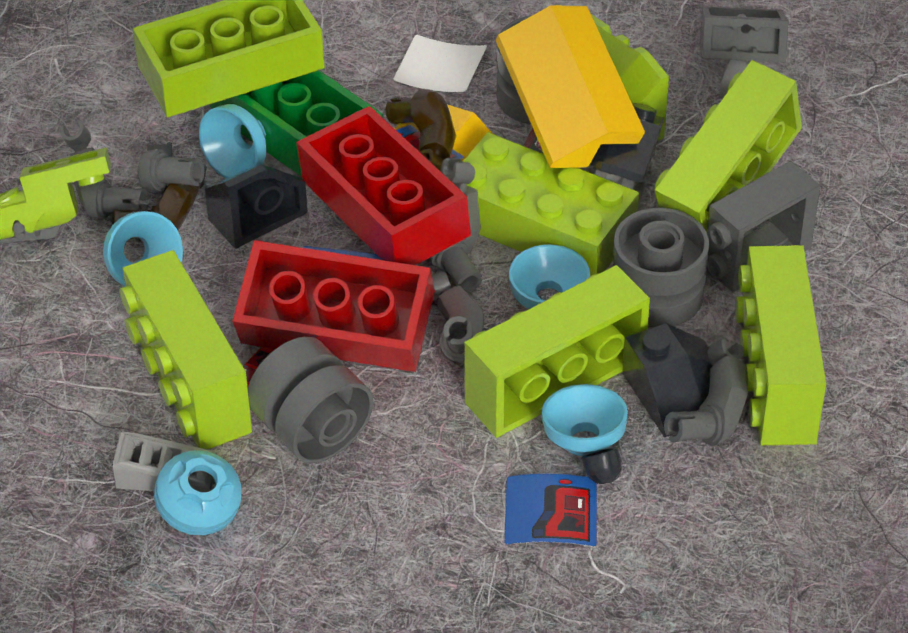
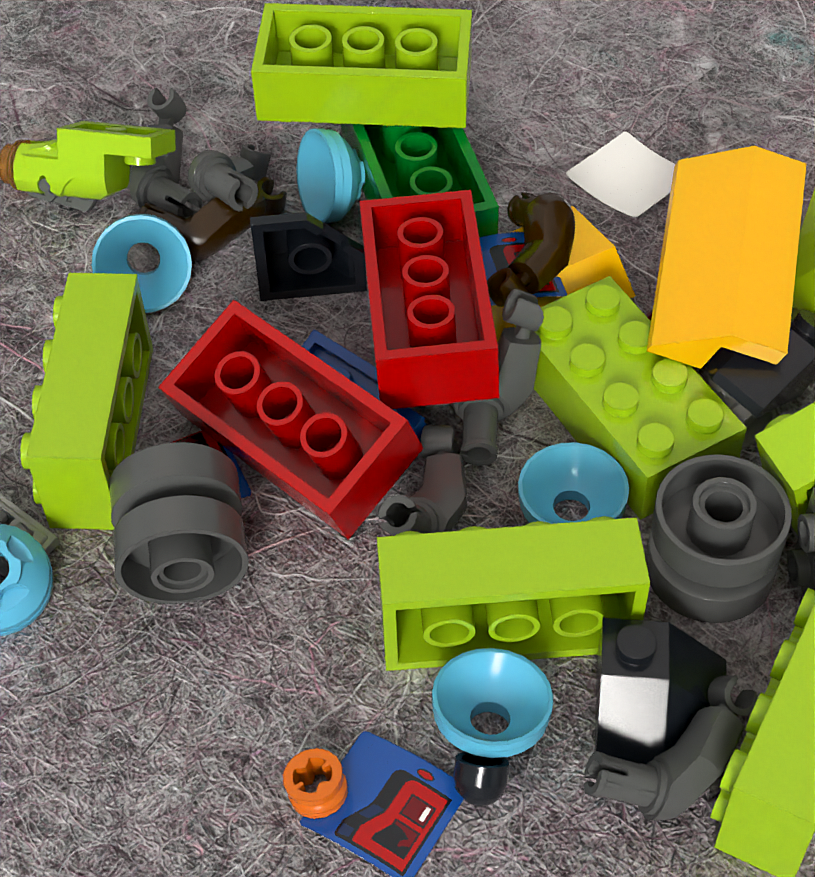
camera: 30 degrees right, 5 degrees up
none -> orange bush [283,748,348,819]

